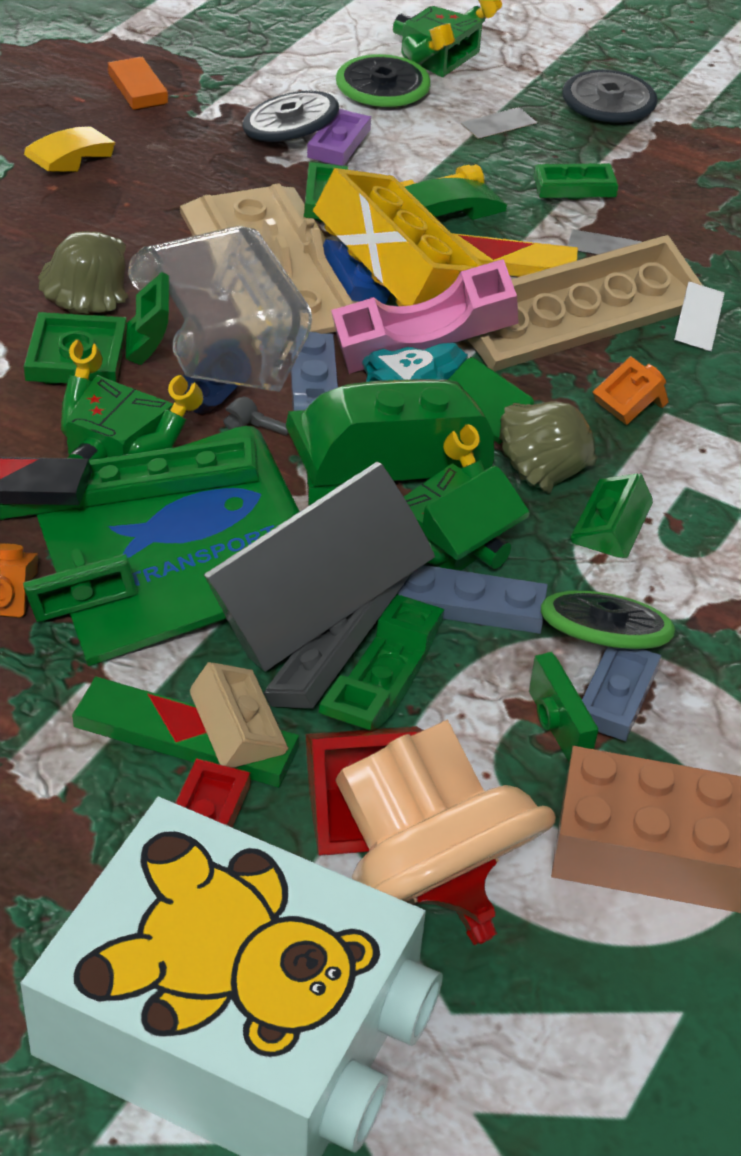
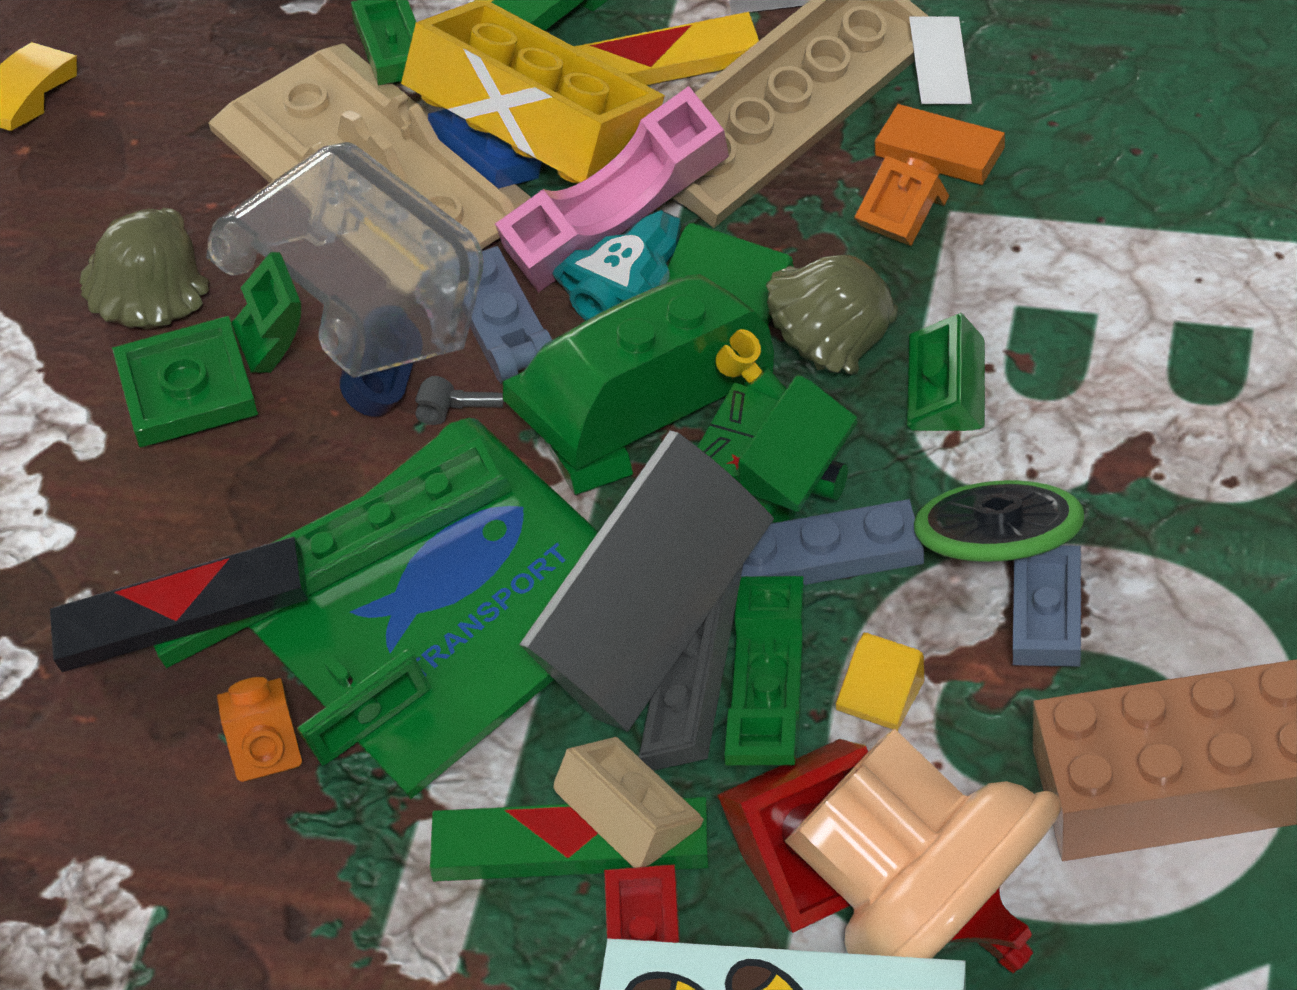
camera: 10 degrees left, 5 degrees up
green torso [61,340,203,460] -> none
green plate [529,652,599,763] -> none
none -> yellow slope [836,633,925,731]
none -> orange tile [875,104,1005,185]

